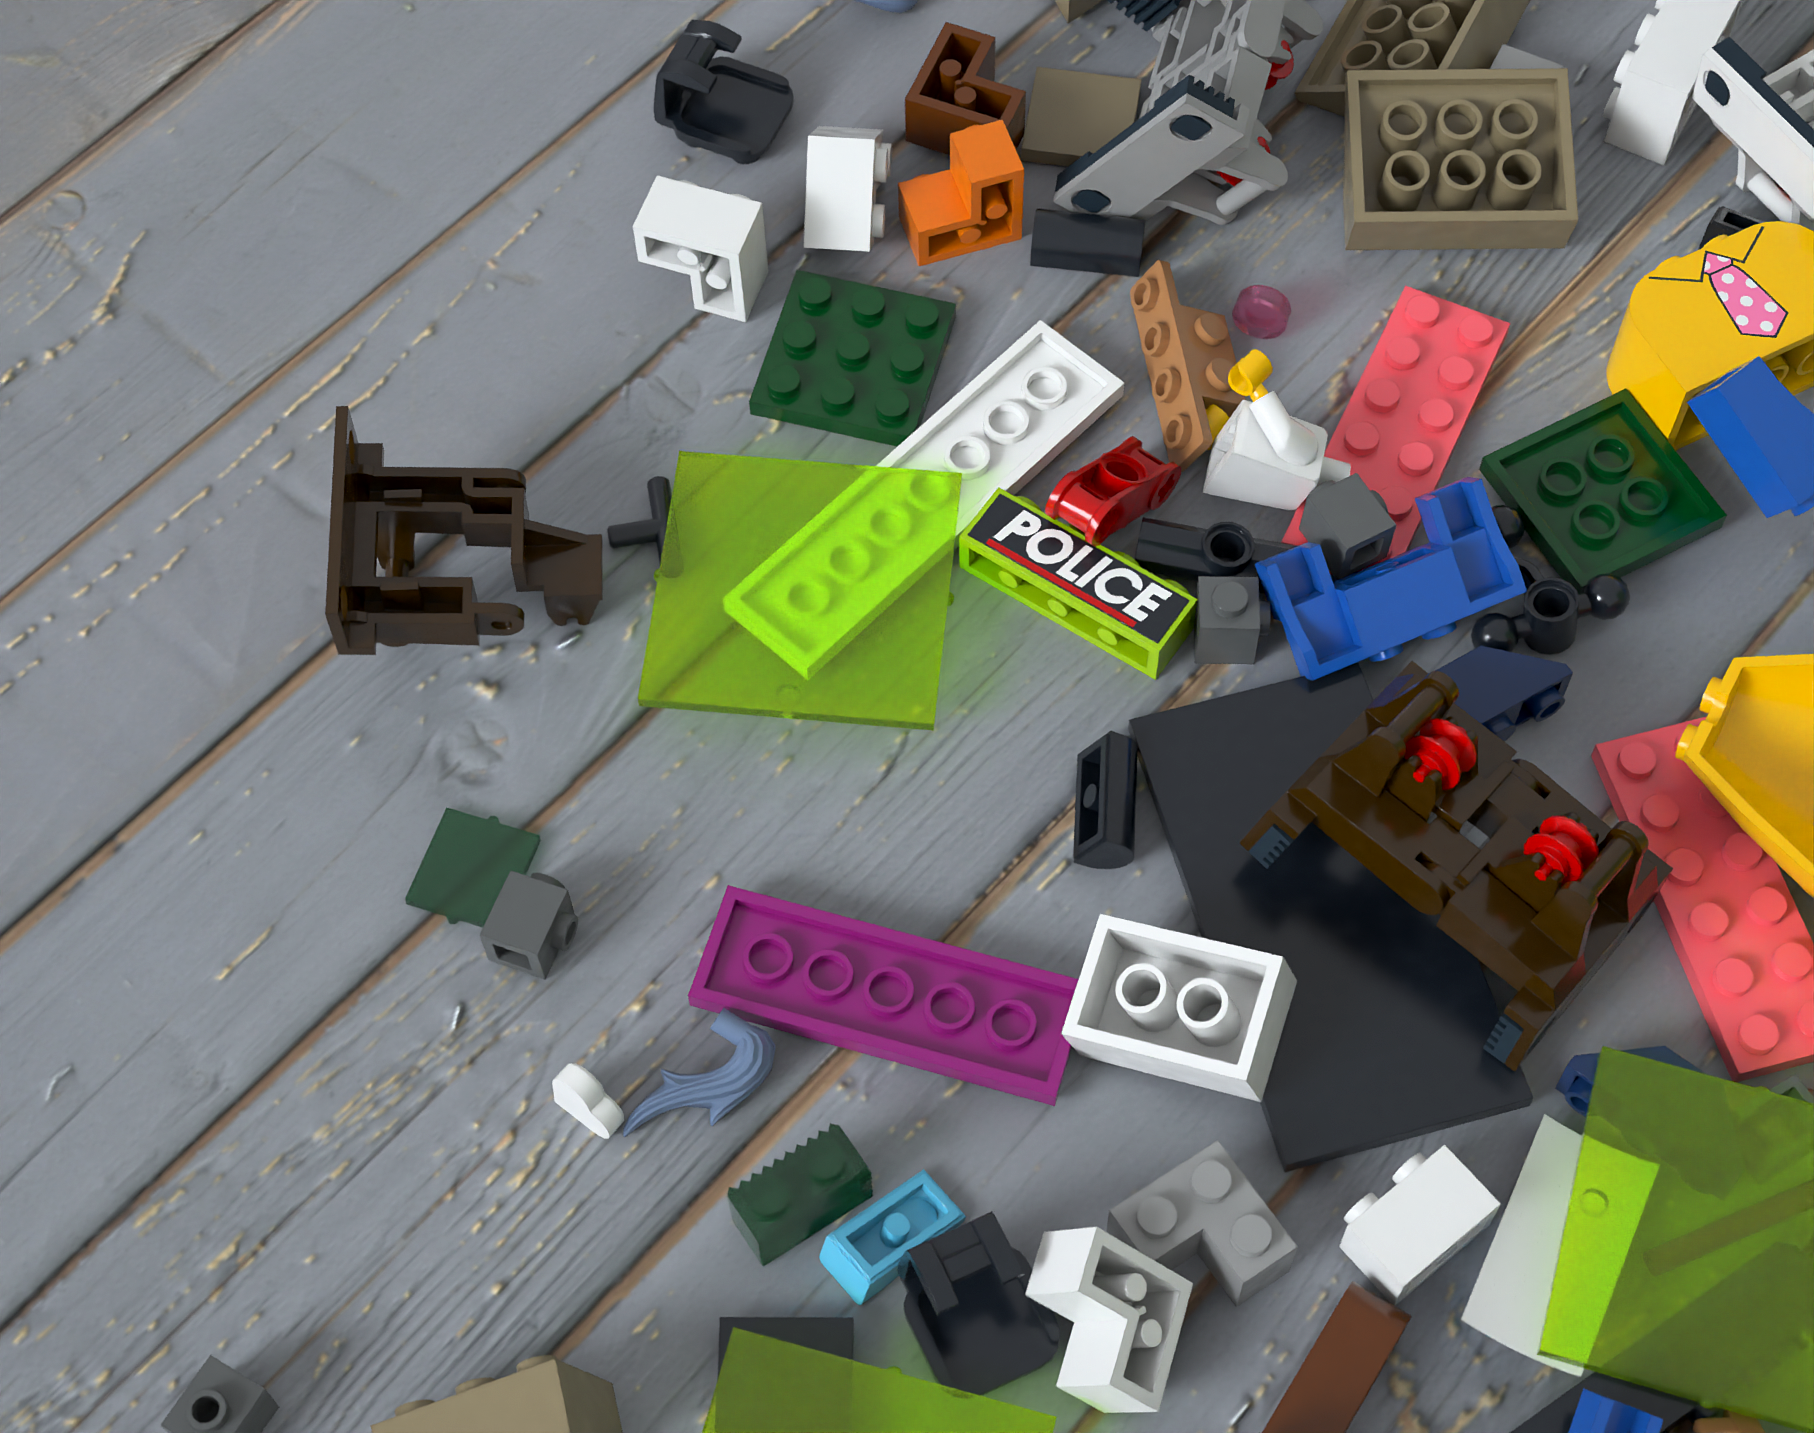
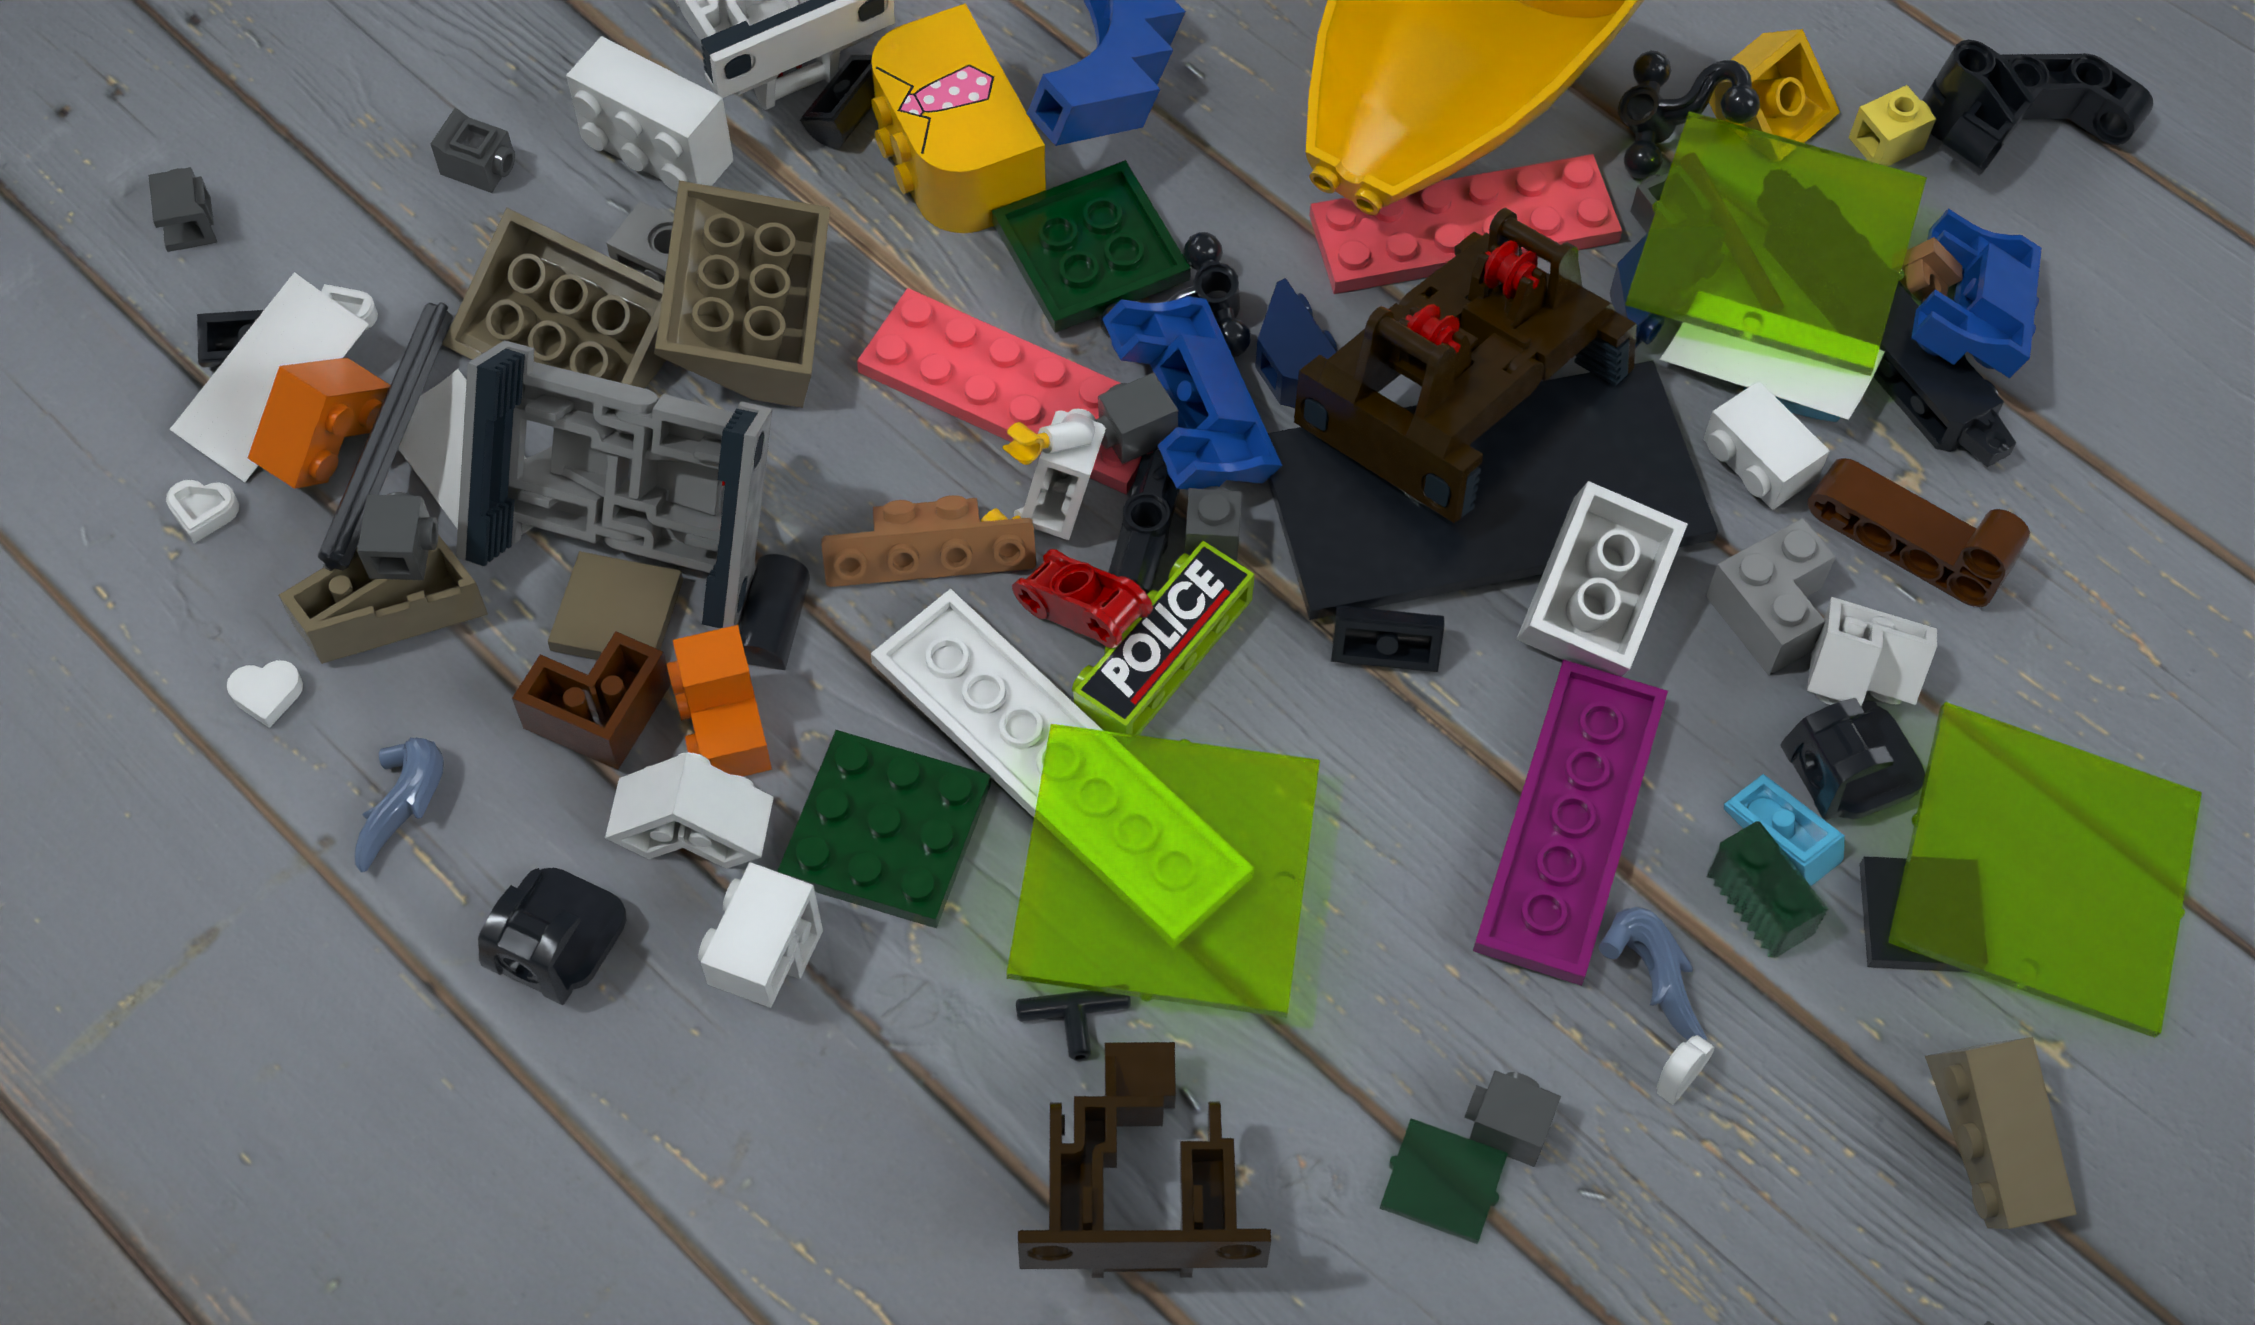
camera: 90 degrees left, 0 degrees up
clear pink tile [1232,285,1291,339] -> none

